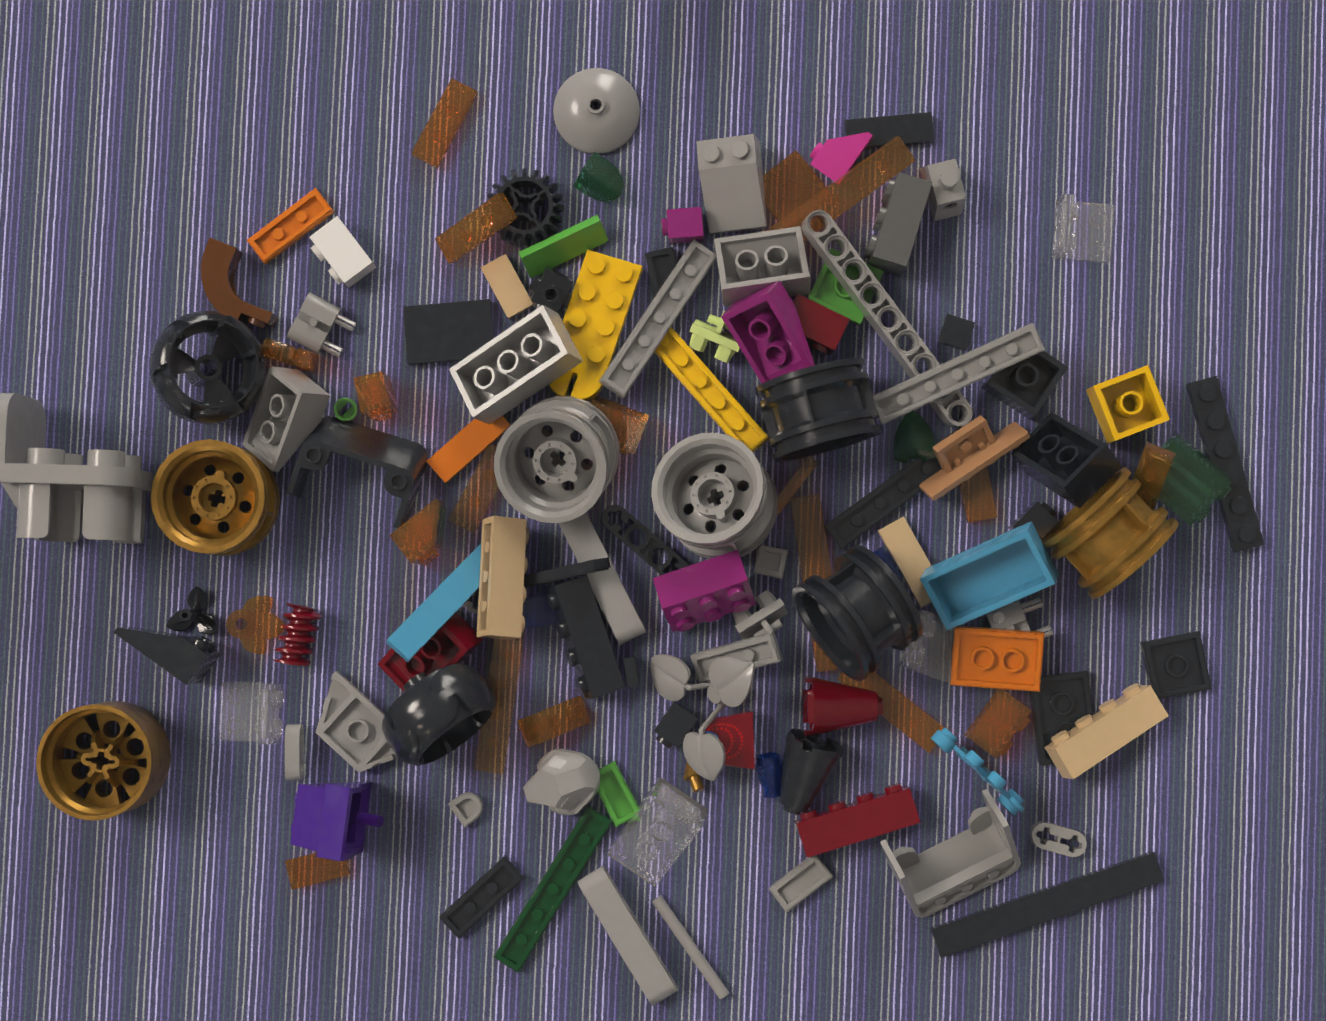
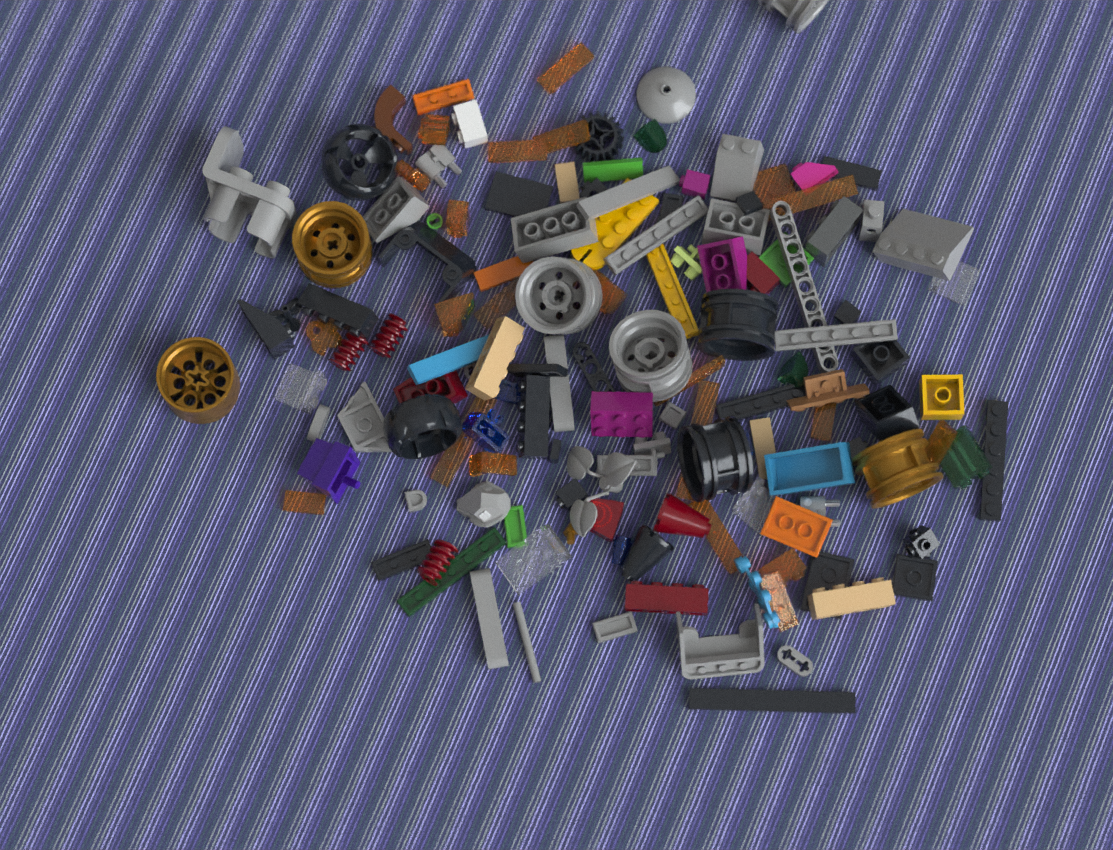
camera: 20 degrees right, 10 degrees down
none -> black brick [297,283,379,339]
none -> dark red piece [368,313,408,359]
none -> dark red piece [417,539,459,586]
none -> clear orange brick [418,114,450,146]
none -> clear blue brick [462,409,510,453]
none -> clear orange tile [488,139,548,163]
none -> light grey tile [576,165,680,221]
none -> black tile [735,191,763,216]
none -> clear orange tile [760,569,799,632]
none -> light grey slope [872,209,974,281]
none -> black brick [902,525,940,559]

